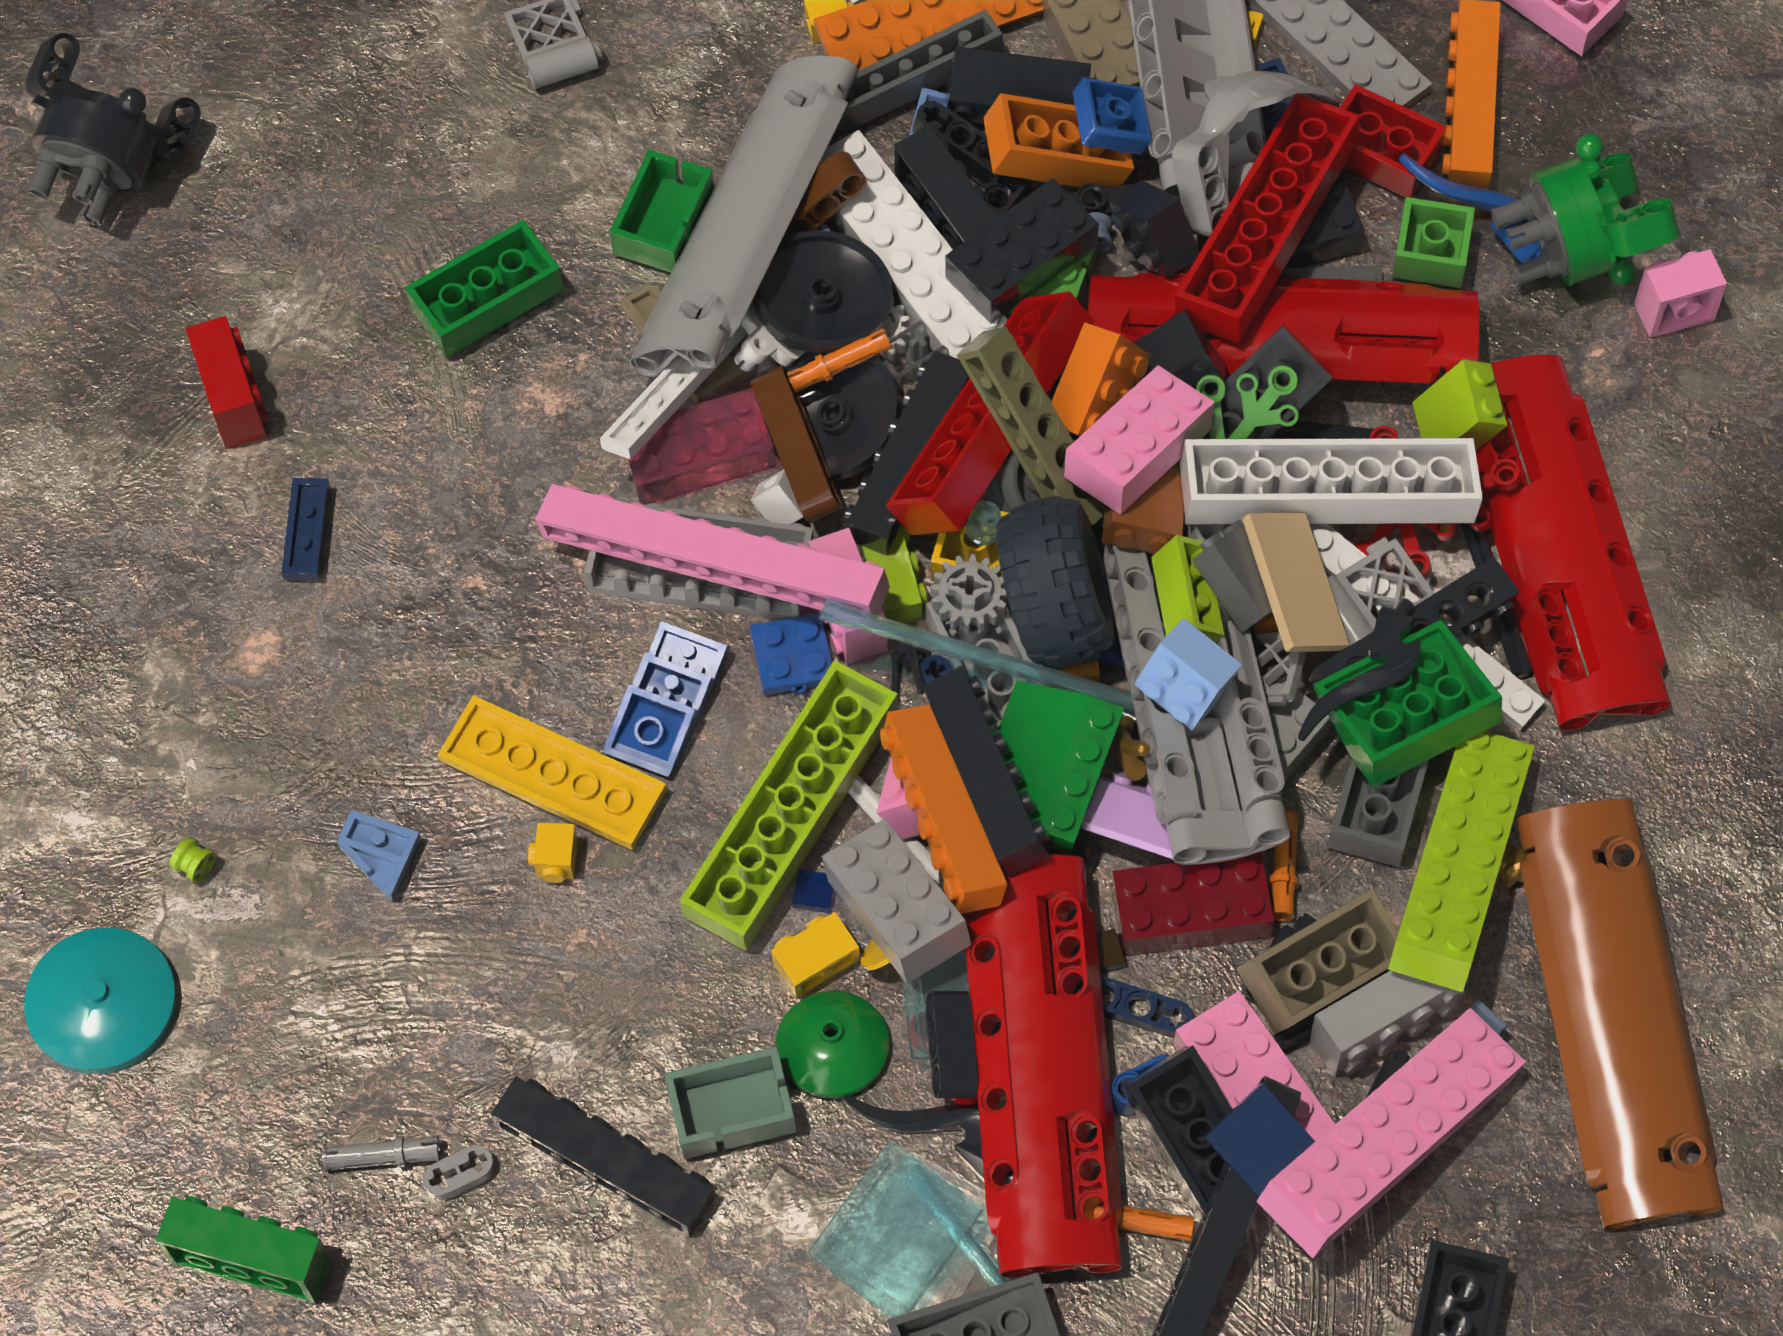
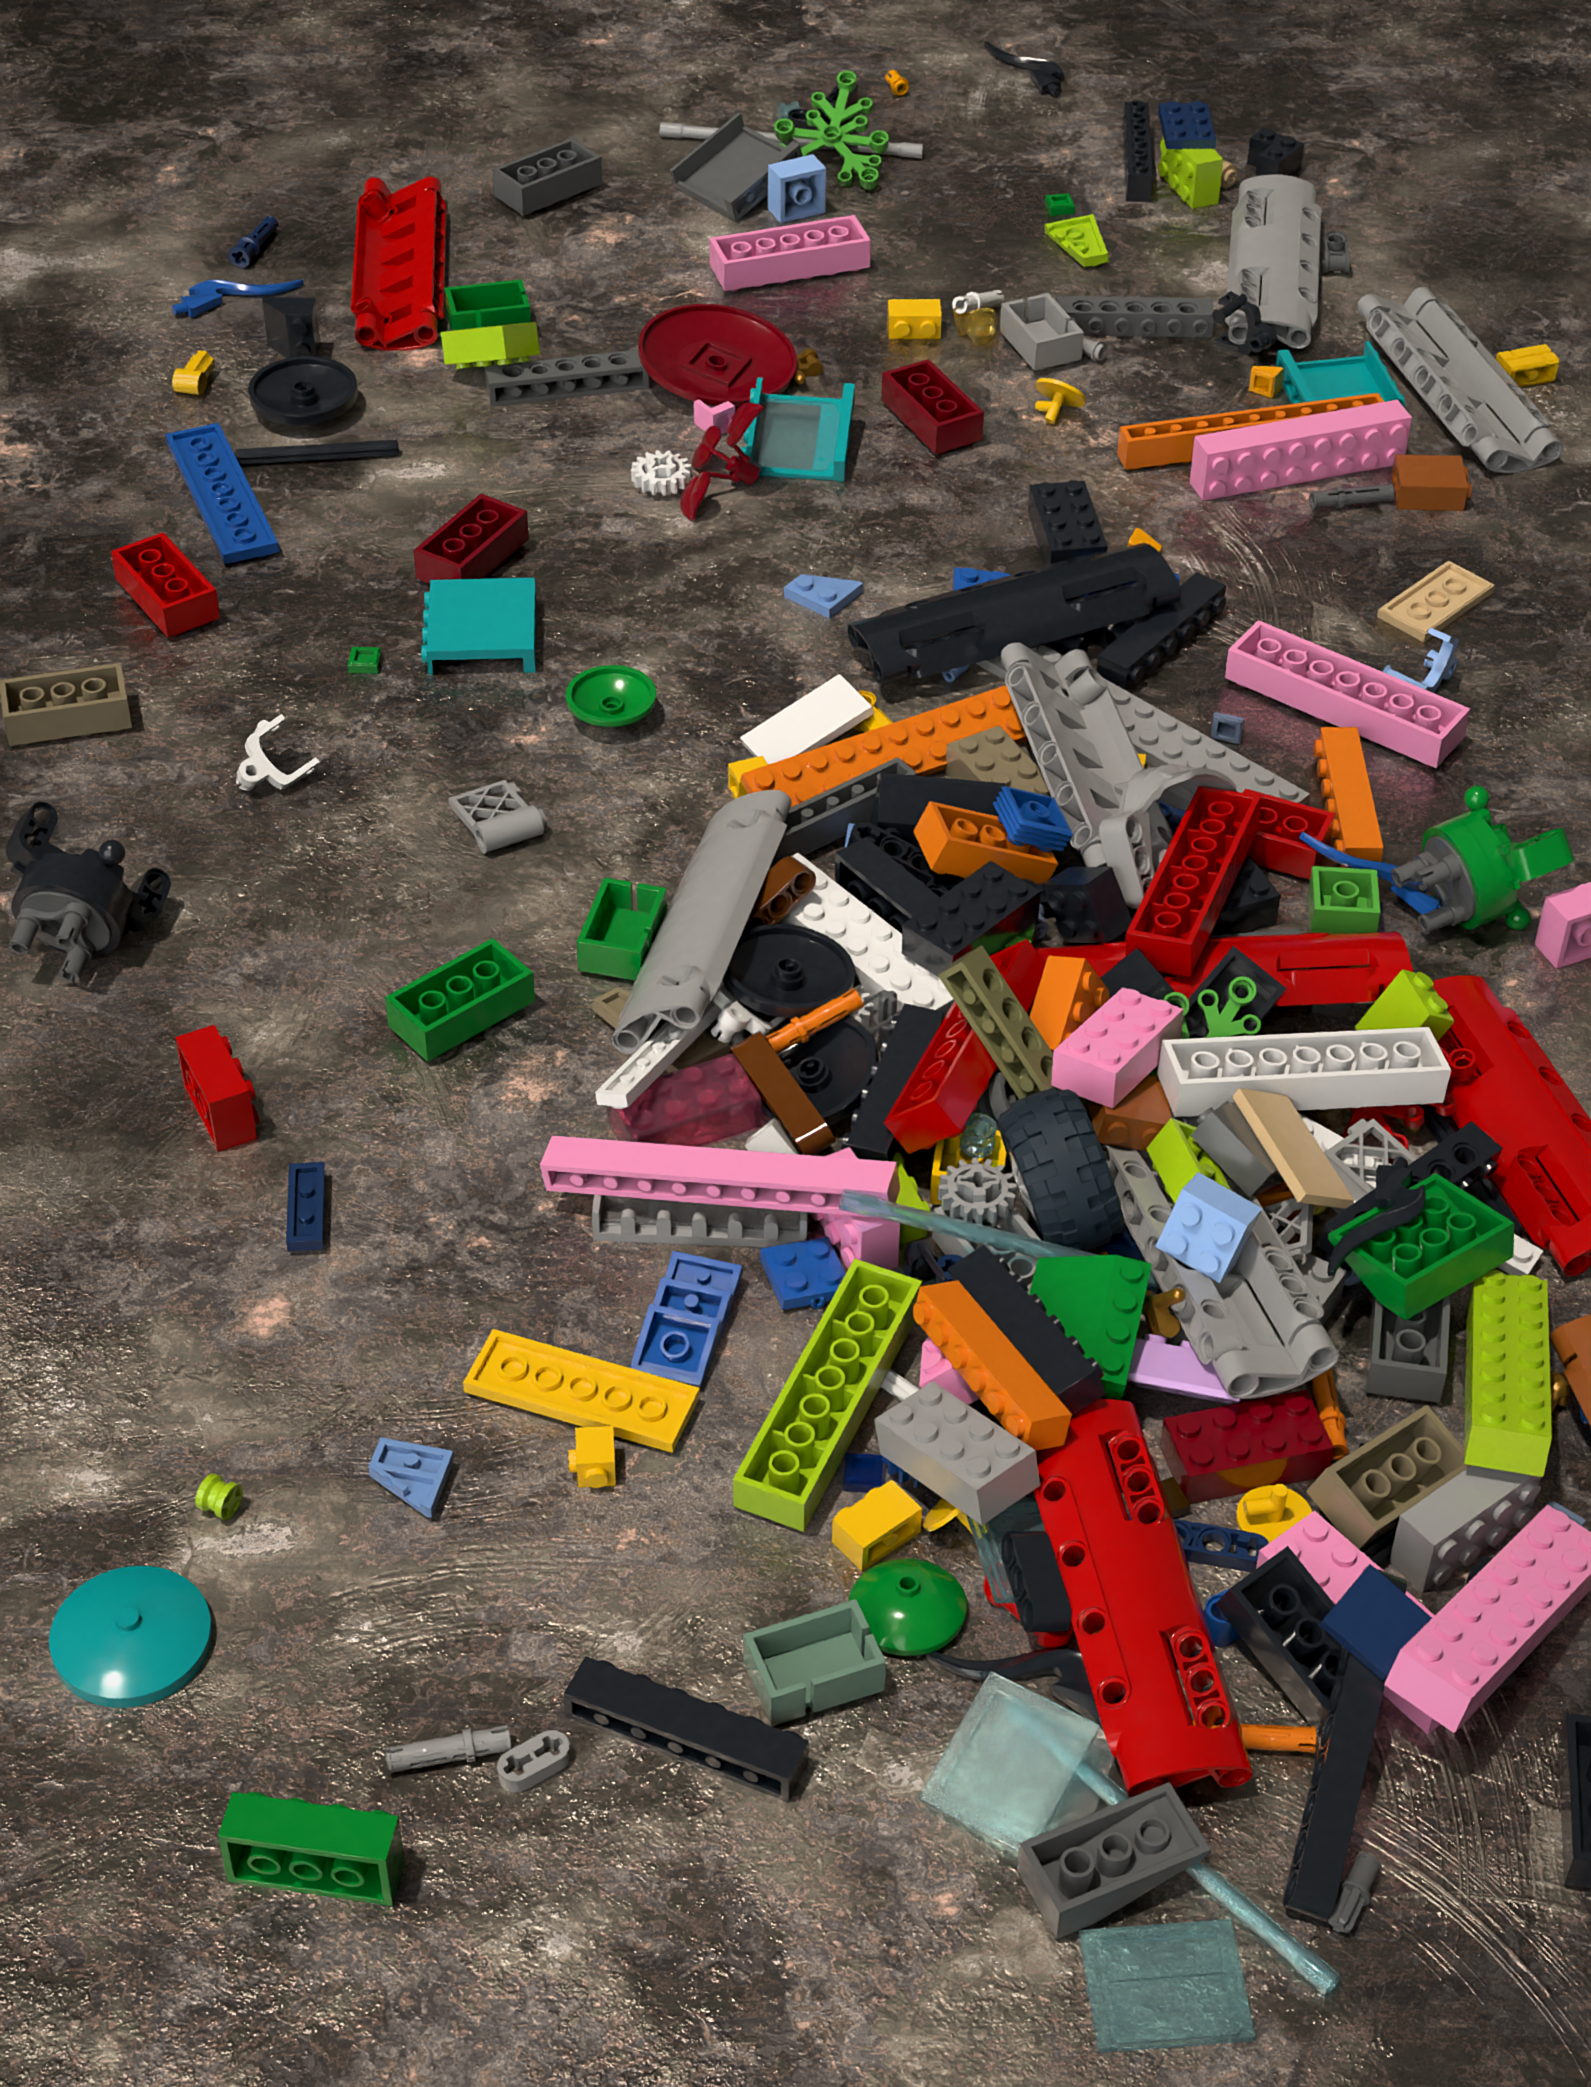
camera: 10 degrees left, 20 degrees down
none -> yellow shield [1236,1484,1312,1543]

